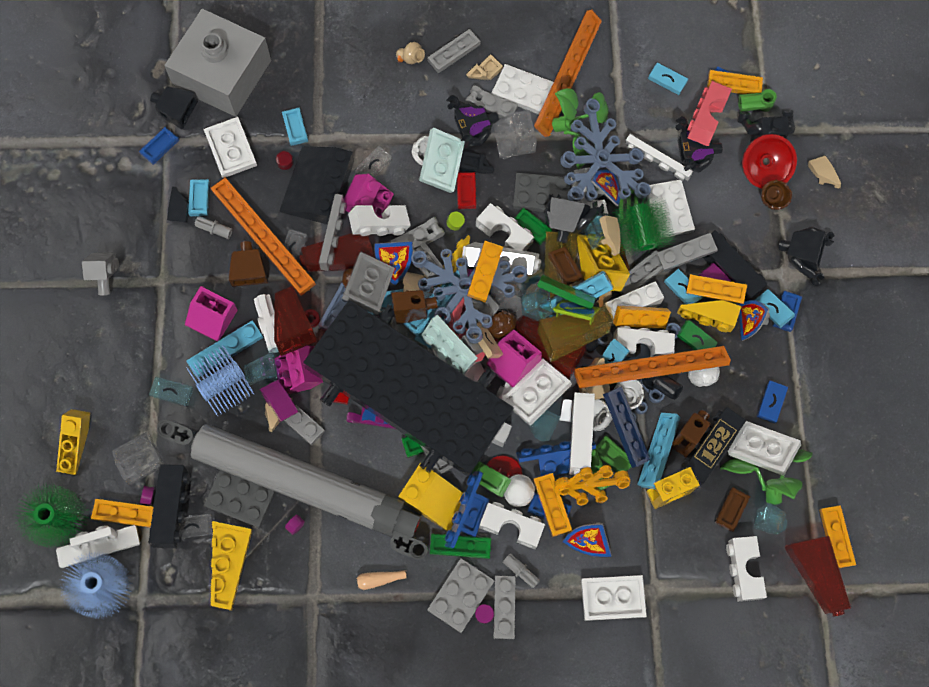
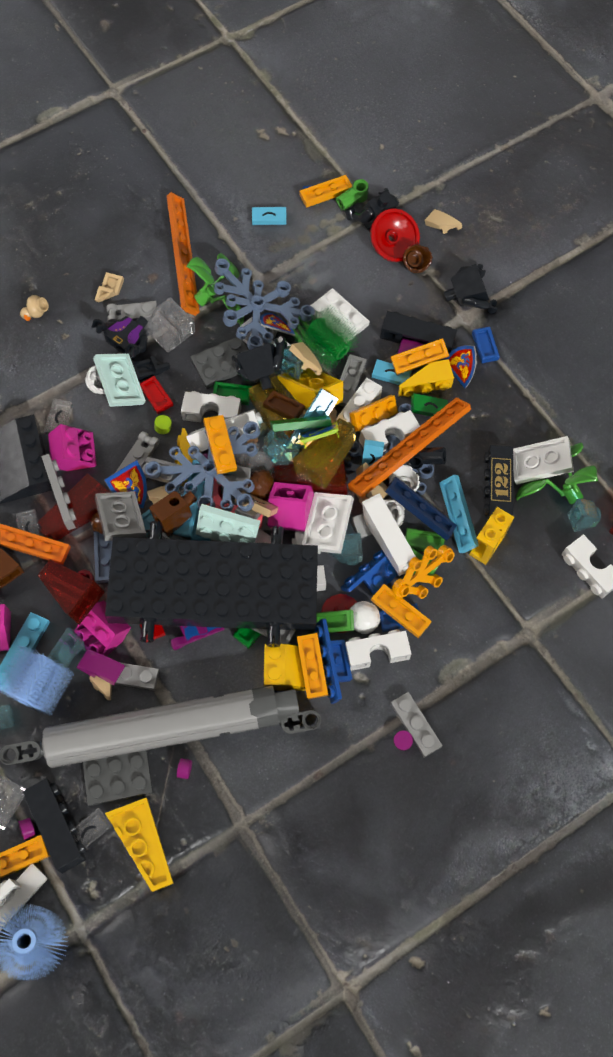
camera: 30 degrees left, 5 degrees down
white piece [254,294,285,353] -> none
white arch [348,205,411,236] -> none
light nougat piece [357,570,406,590] -> none
light grey plate [427,559,494,633] -> none
light grey plate [428,29,480,73] -> none
green tile [430,534,491,559] -> none
white plate [492,64,554,114] -> none
light grey axle [503,553,540,588] -> none
shield [563,523,612,557] -> none
white plate [581,575,646,621] -> none
white plate [626,134,693,181] -> none
light grey plate [657,233,718,271] -> none
reddish brown torso [671,410,710,458] -> none
black torso [675,116,723,173] -> none
coral arch [687,81,732,146] -> none
white hair [688,367,720,387] -> none
reddish brown tile [715,487,751,532] -> none
medium azure tile [754,289,795,328] -> none
blue tile [757,381,788,423] -> none
none -> light orange plate [297,633,329,699]

